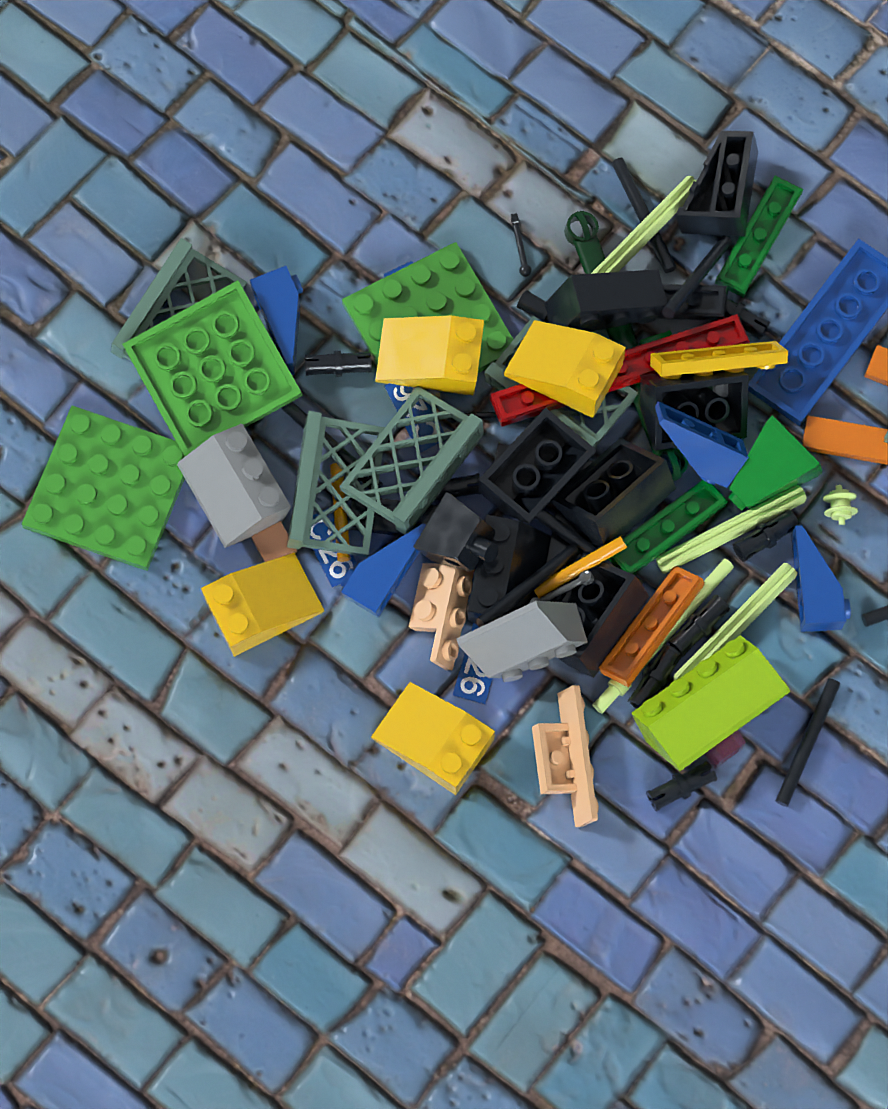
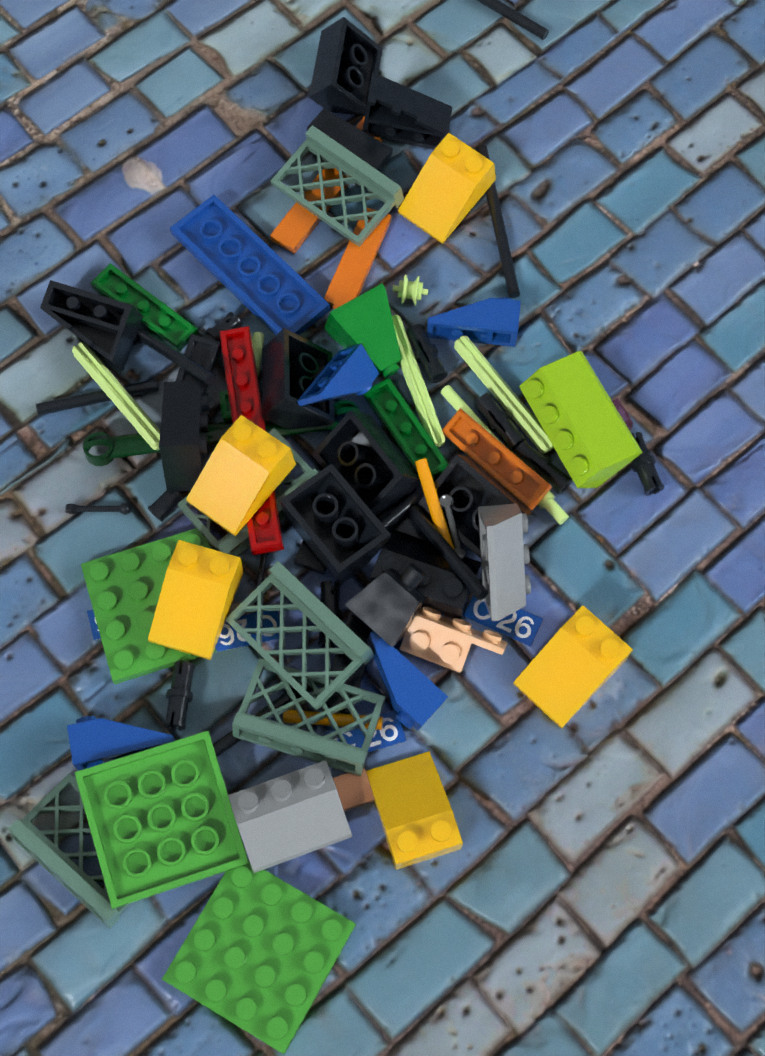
camera: 80 degrees left, 5 degrees down
light nougat bracket [532,685,599,827] -> none
yellow plate [650,341,788,379] -> none
black bar [775,678,841,807] -> none

